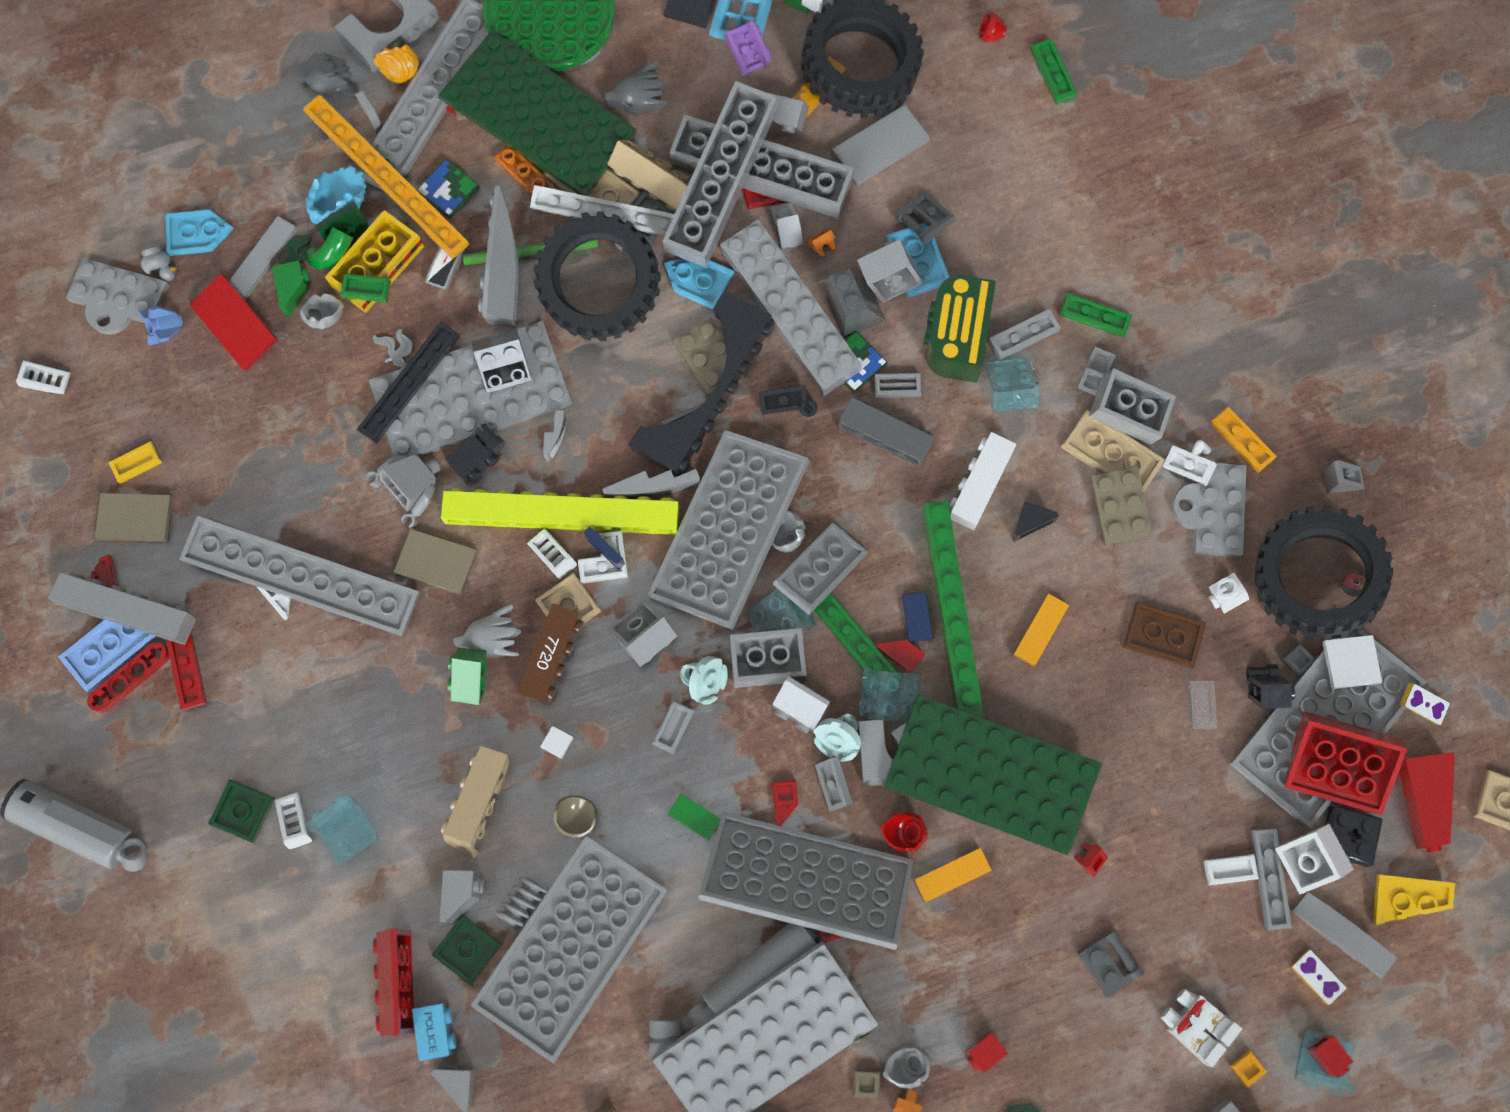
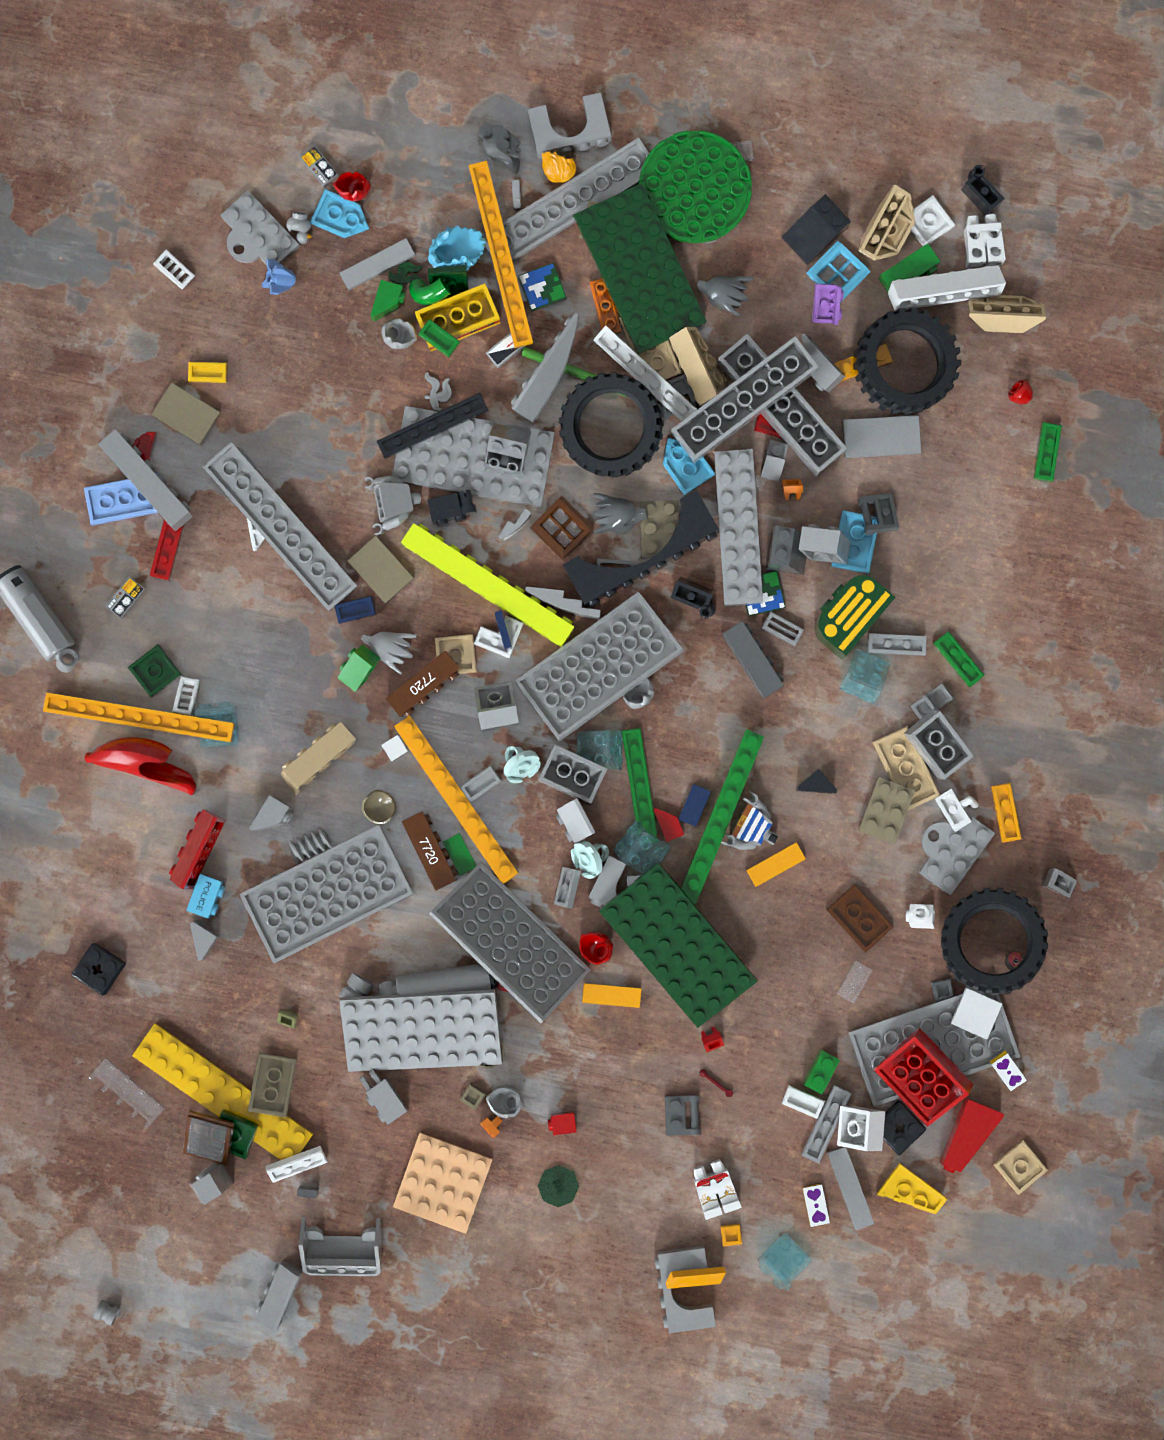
camera: 25 degrees right, 10 degrees up
red beam [87,642,170,713] -> none
red tile [189,274,278,371] -> none
dark green tile [432,914,503,986] -> none
white slope [527,528,577,580] -> none
red tile [772,780,798,826] -> none
light grey tile [773,522,868,615] -> none
white brick [949,432,1016,531] -> none
black hinge [1246,664,1295,709] -> none
red brick [1307,1035,1354,1078] -> none
none -> light orange plate [43,693,235,743]
none -> red piece [84,737,196,796]
none -> tile [106,577,145,619]
none -> tile [300,146,338,187]
none -> red hair [333,171,371,202]
none -> dark blue tile [334,596,376,624]
none -> light orange plate [394,715,518,884]
none -> reddish brown brick [401,811,458,891]
none -> reddish brown piece [530,496,594,560]
none -> dark grey piece [593,493,648,534]
none -> dark red hinge [699,1069,733,1097]
none -> torso [721,791,779,850]
none -> green brick [803,1049,840,1094]

